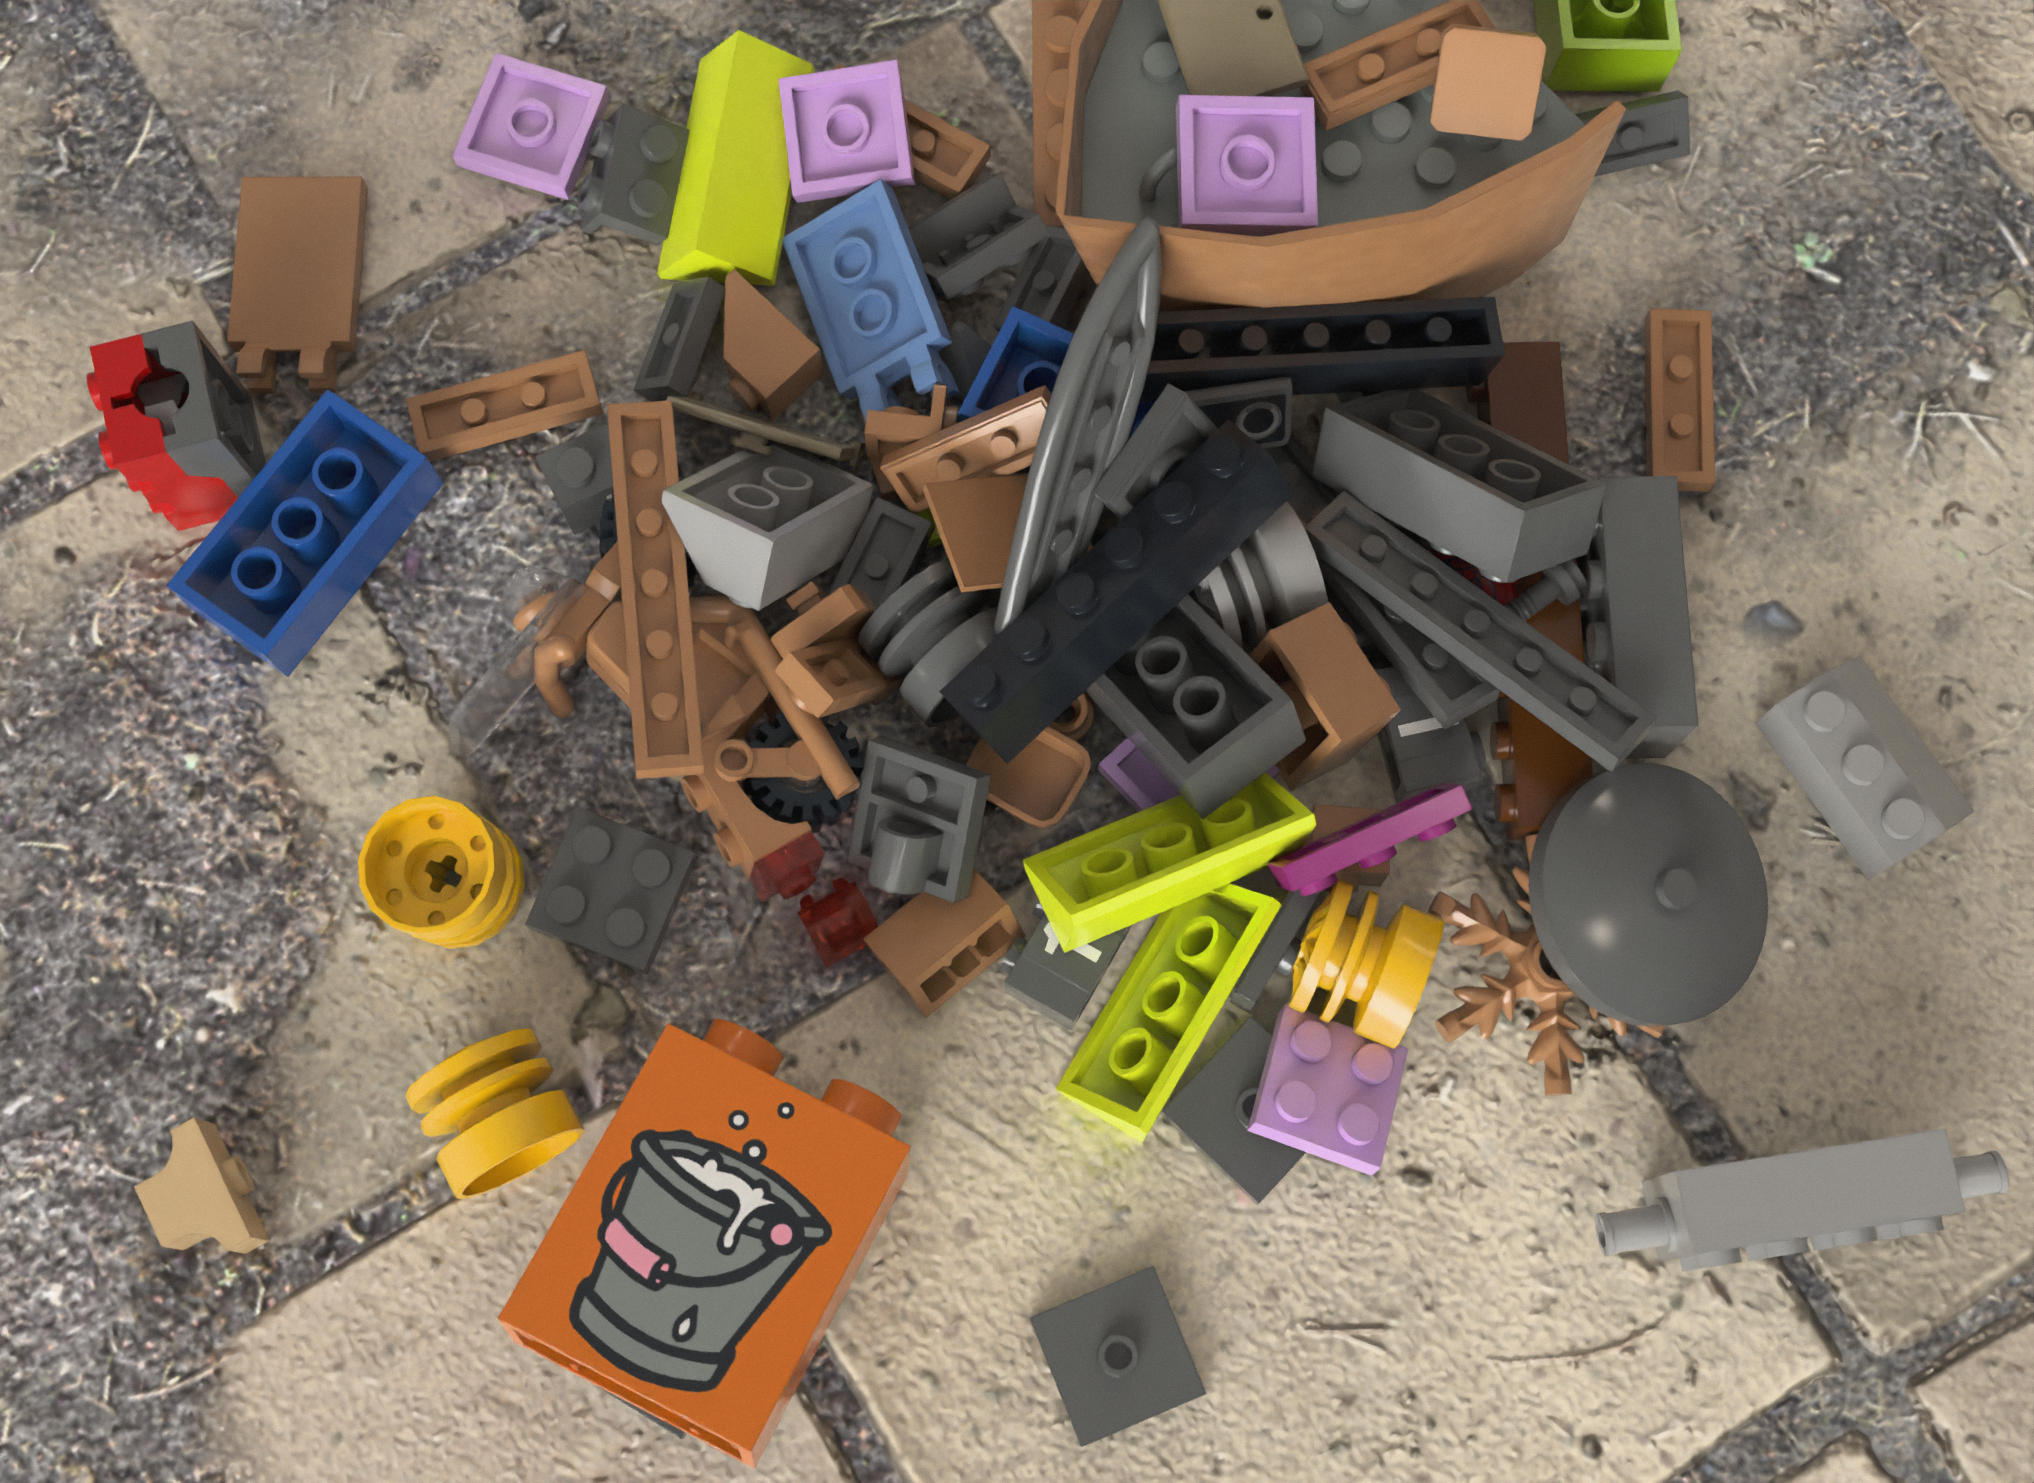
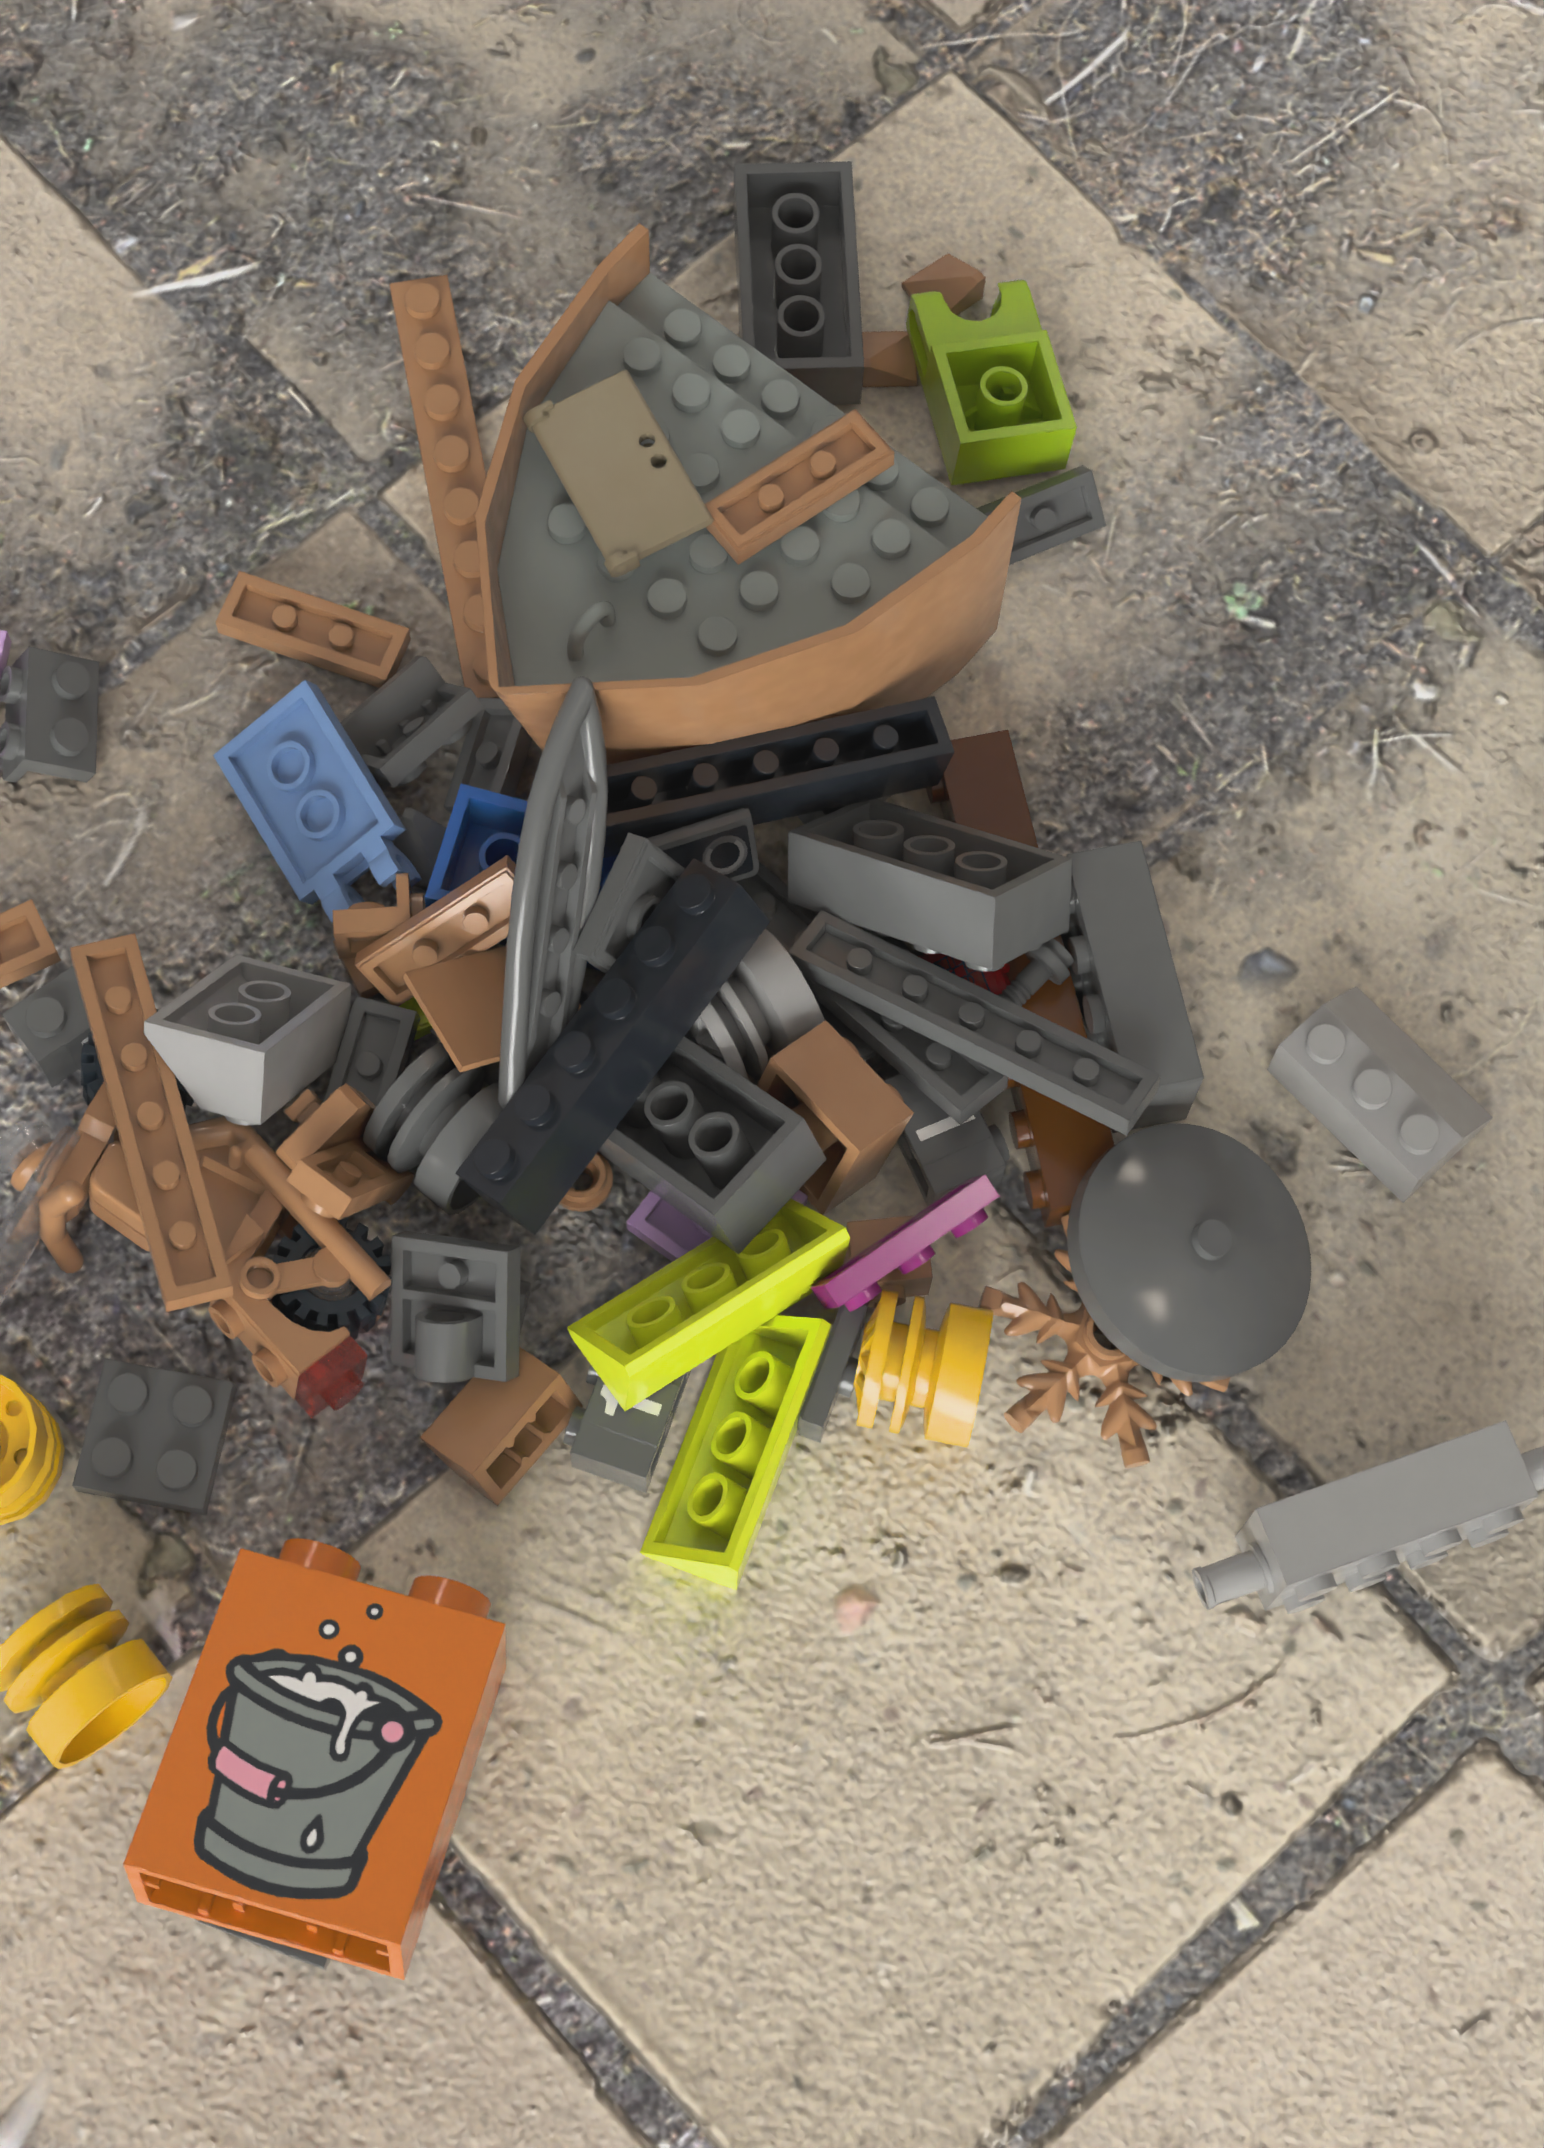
camera: 15 degrees left, 5 degrees down
dark grey plate [633,276,725,402] -> none
neon yellow slope [657,30,815,286] -> none
dark tan door [666,390,865,467] -> none
medium nougat slope [723,269,825,421] -> none
lavender plate [778,59,916,203] -> none
clear red tile [797,878,878,968] -> none
medium nougat piece [966,726,1091,830] -> none
dark grey plate [1030,1266,1207,1447] -> none
dark grey plate [1160,1016,1306,1205] -> none
lavender plate [1176,95,1318,236] -> none
lavender plate [1247,1004,1408,1176] -> none
piece [1429,24,1546,141] -> none
medium nougat plate [1644,308,1715,492] -> none

